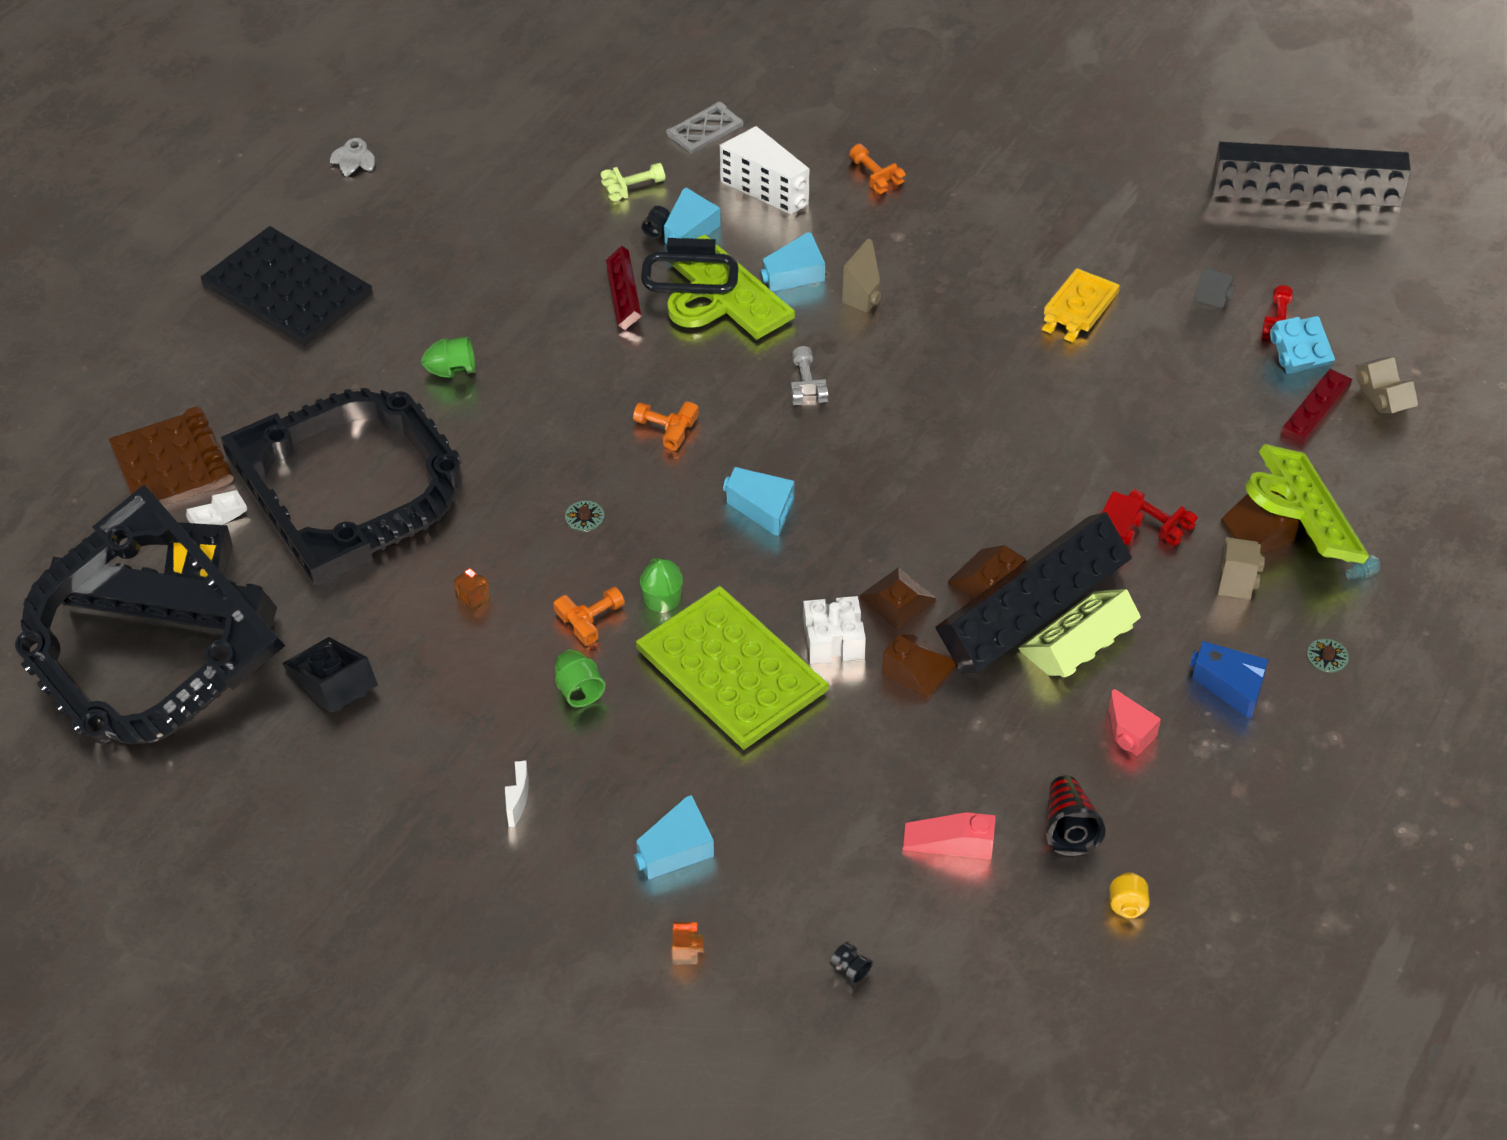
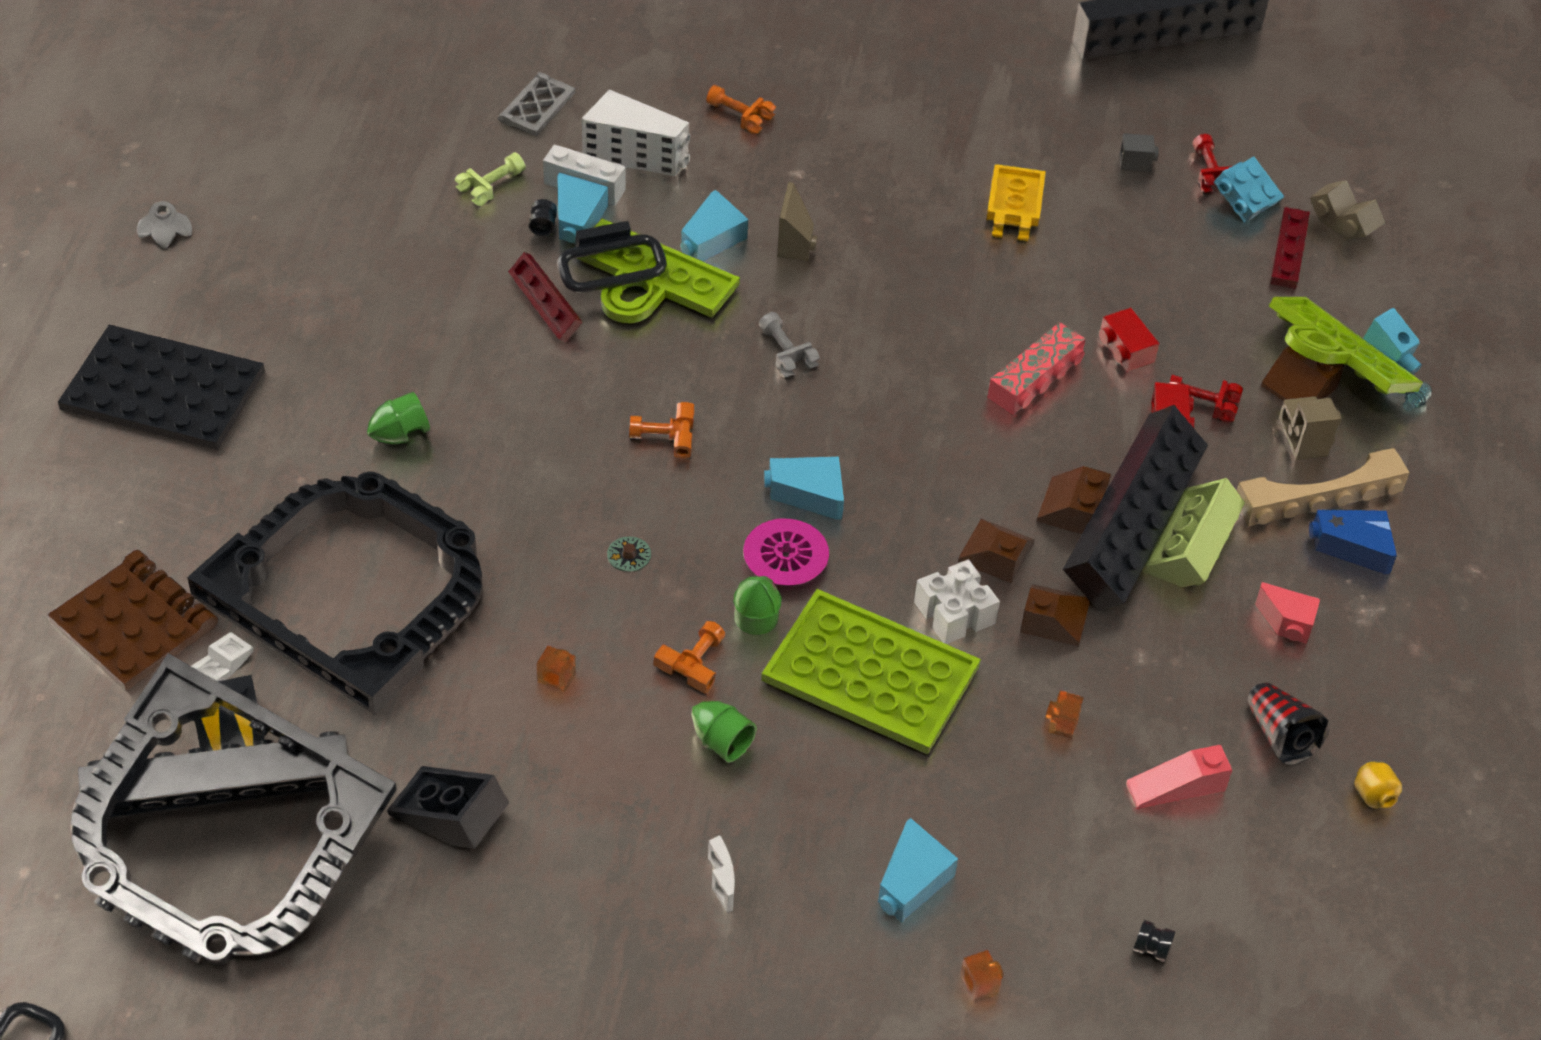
camera: 25 degrees left, 0 degrees up
piece [1307,639,1349,672] -> none
none -> white arch [543,145,626,206]
none -> dark pink piece [743,518,829,585]
none -> coral brick [987,322,1085,415]
none -> clear orange plate [1045,690,1084,739]
none -> red brick [1099,308,1160,372]
none -> tan arch [1236,448,1410,526]
none -> medium azure torso [1363,308,1422,375]

